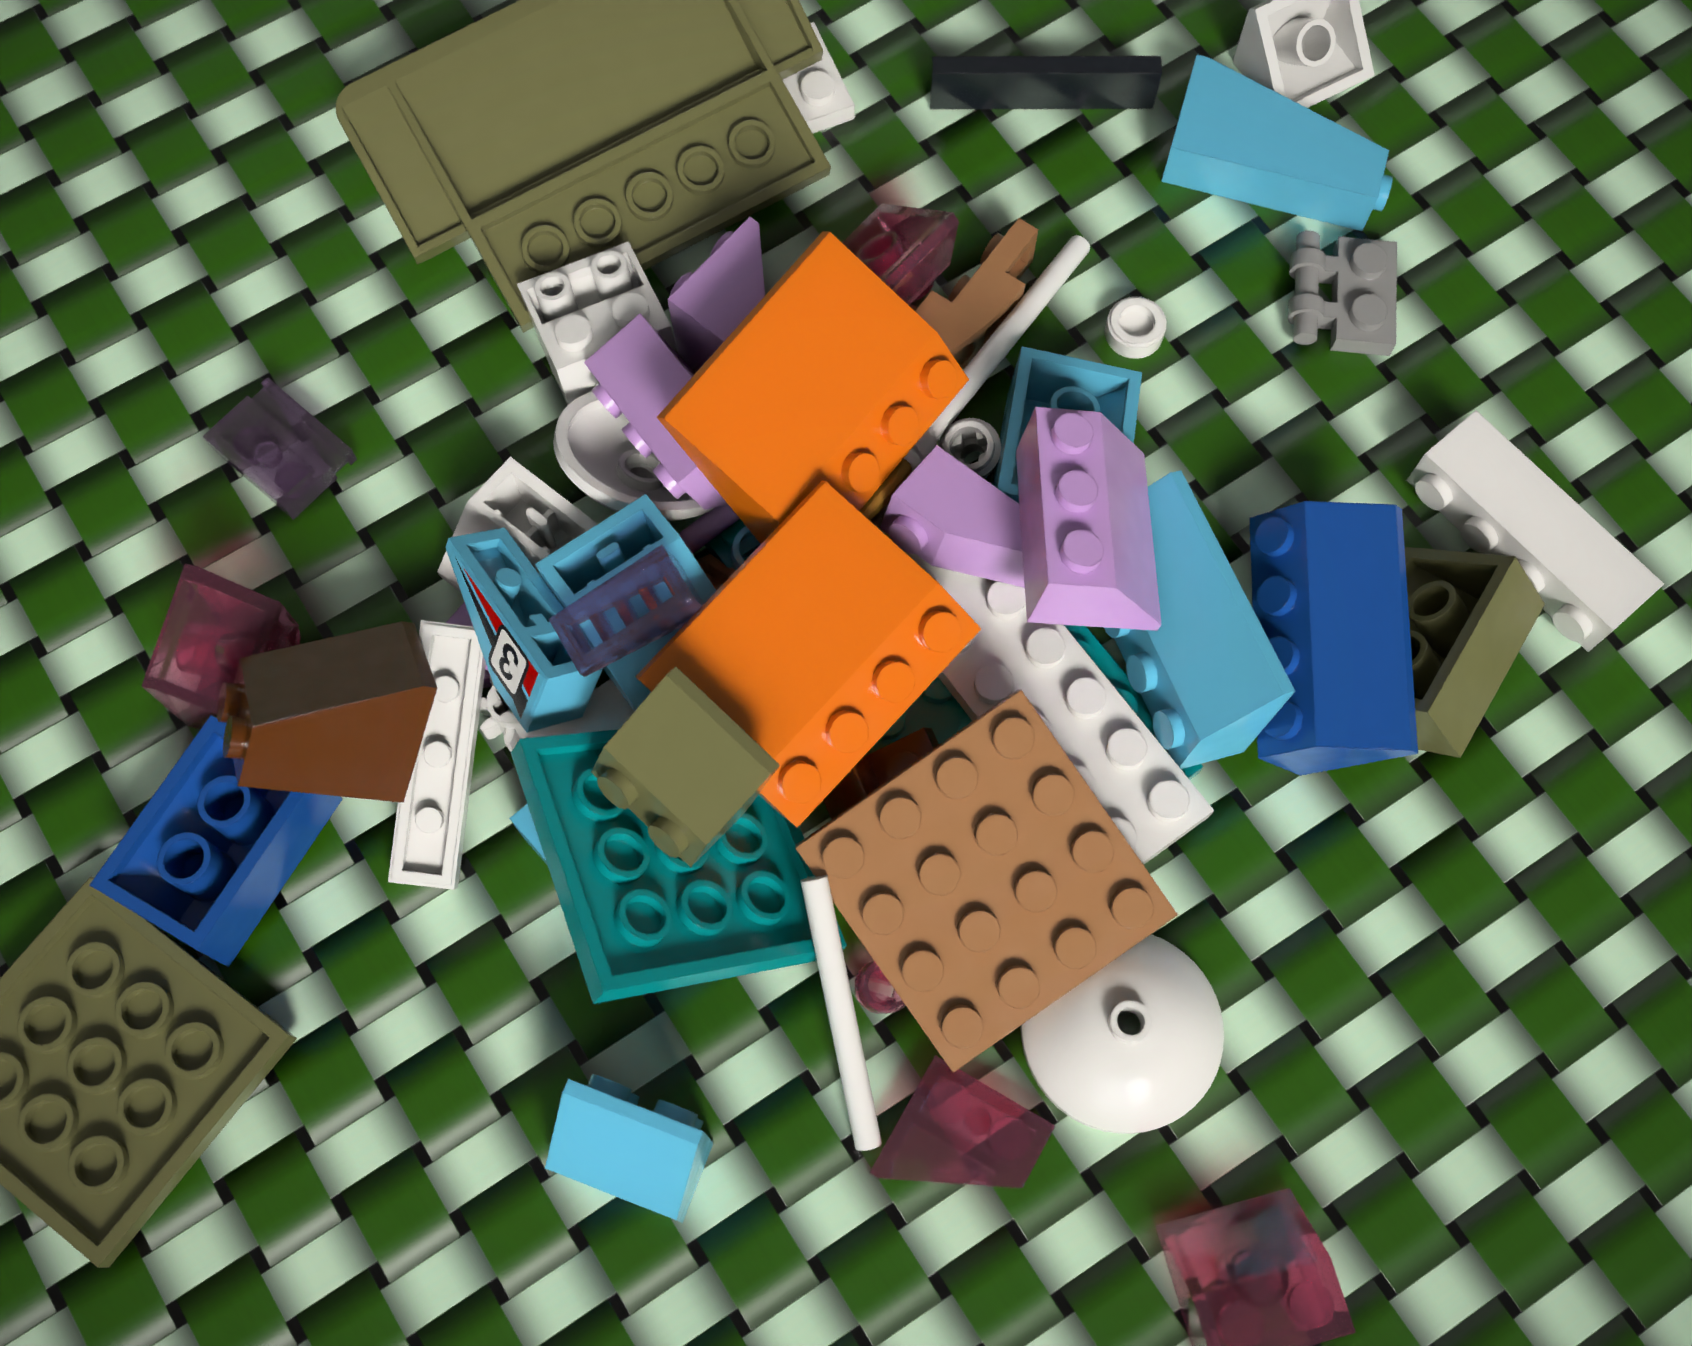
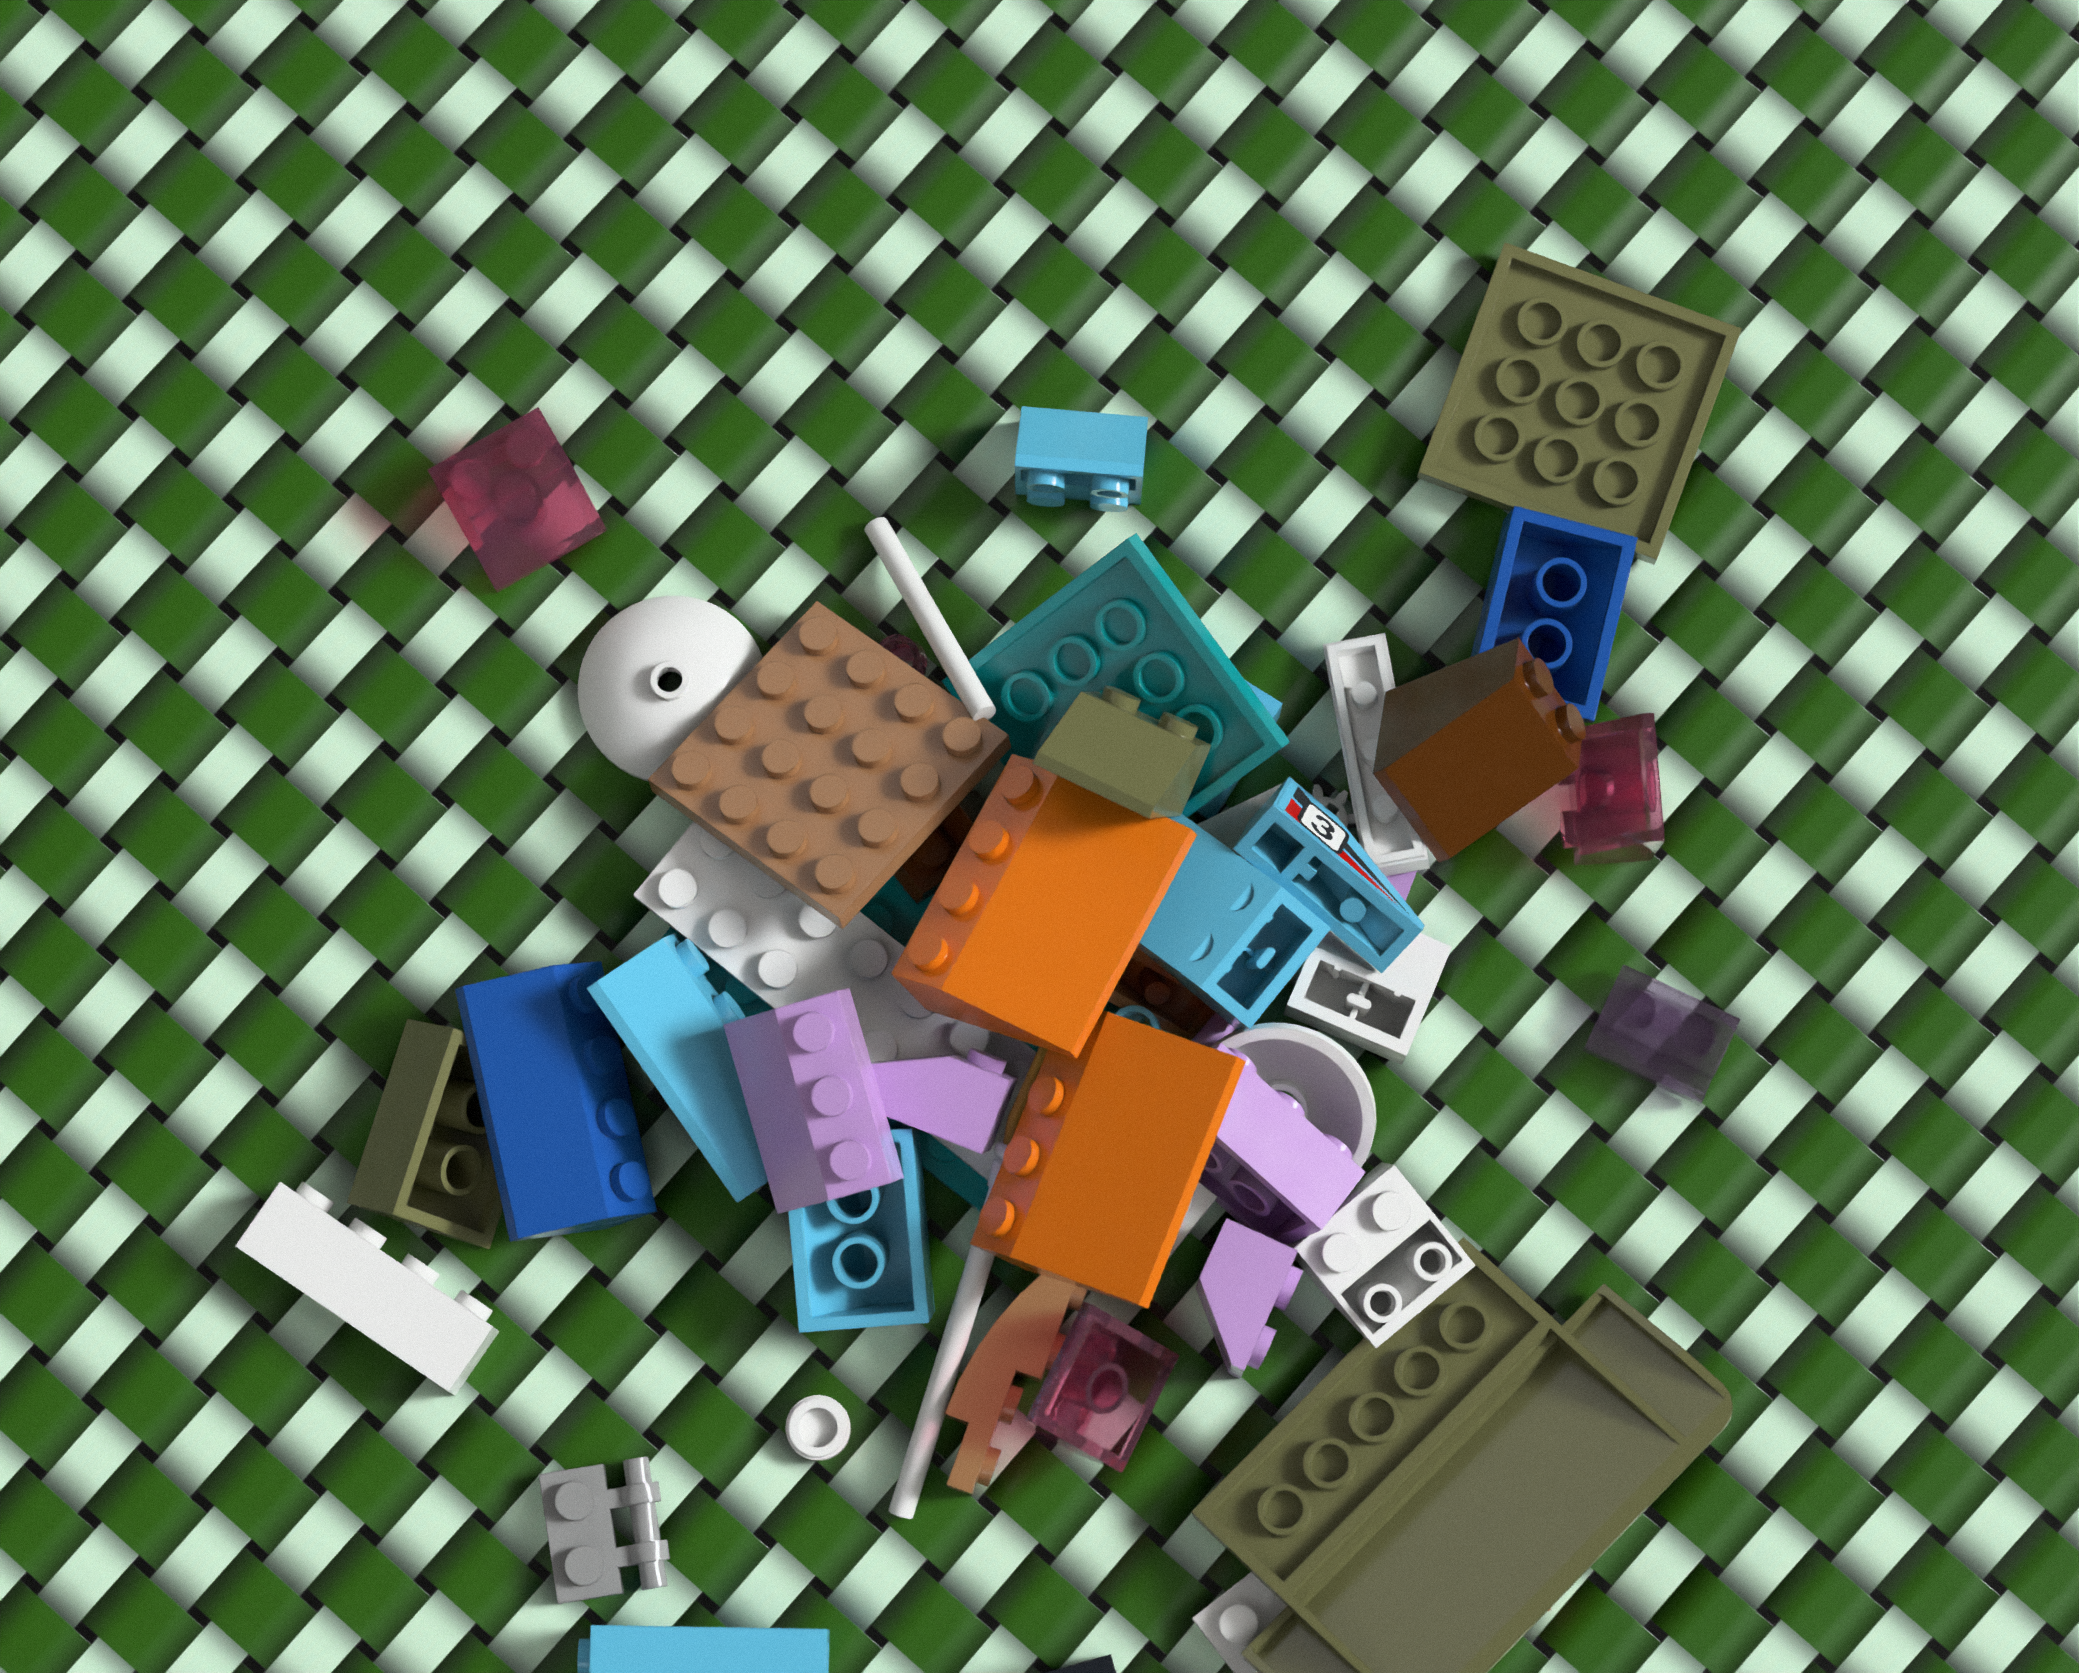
camera: 165 degrees right, 10 degrees up
clear purple slope [549,545,704,677] -> none
clear pink wing [869,1055,1055,1189] -> none
white cone [939,418,1001,479] -> none

